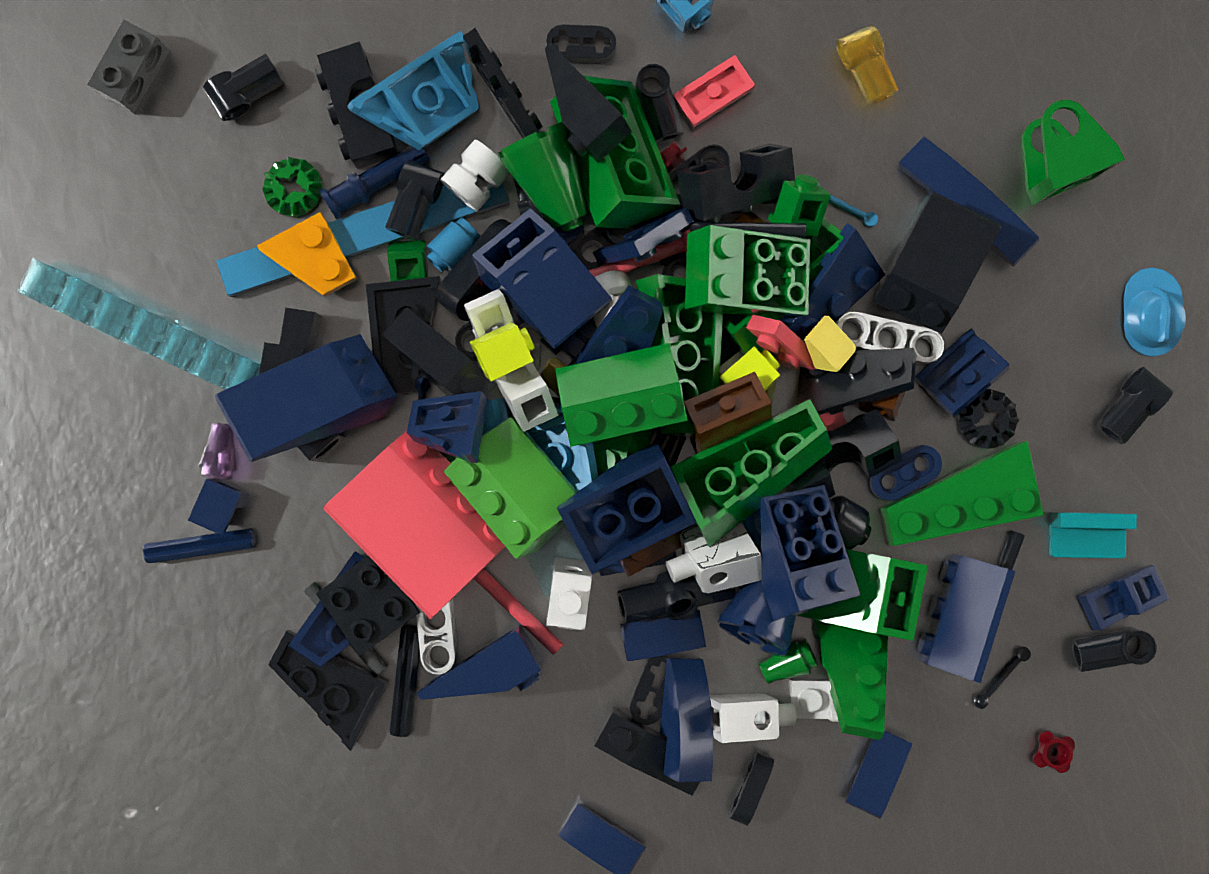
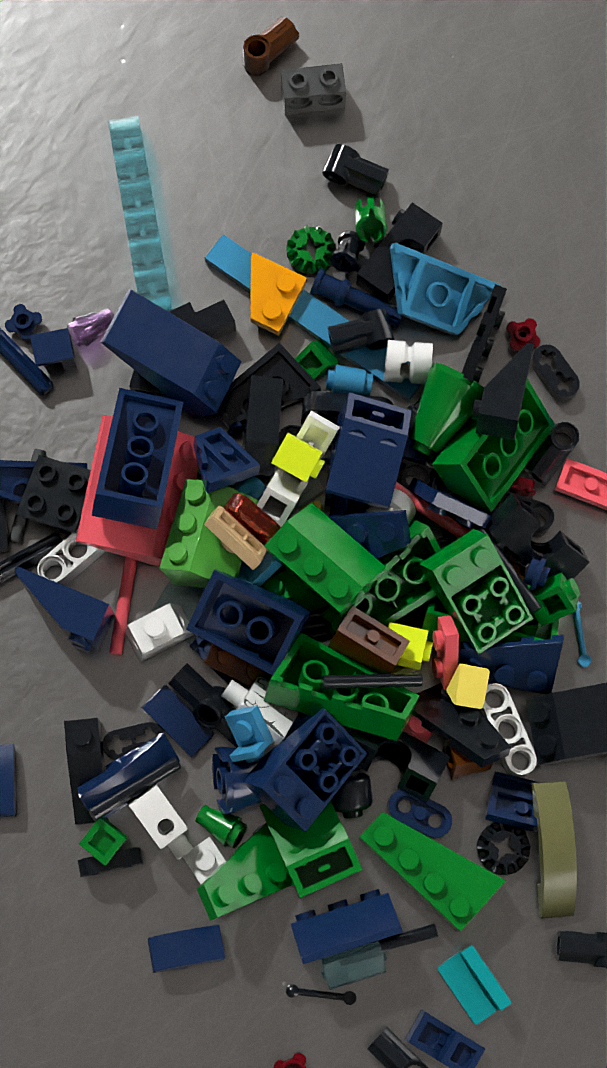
camera: 50 degrees right, 10 degrees down
none -> dark blue plate [5,304,42,340]
none -> green tile [79,817,128,866]
none -> black bar [88,757,181,821]
none -> dark blue slope [91,388,183,529]
none -> tan plate [204,505,267,570]
none -> clear red beam [223,493,281,546]
none -> dark azure bracket [225,705,274,763]
none -> reddish brown piece [243,16,299,75]
none -> black bar [321,673,423,689]
none -> clear light blue piece [321,941,387,990]
none -> black bush [330,231,366,273]
none -> green arm [354,198,387,243]
none -> dark red plate [506,318,541,351]
none -> dark blue plate [524,558,551,591]
none -> olive slope [532,781,577,919]

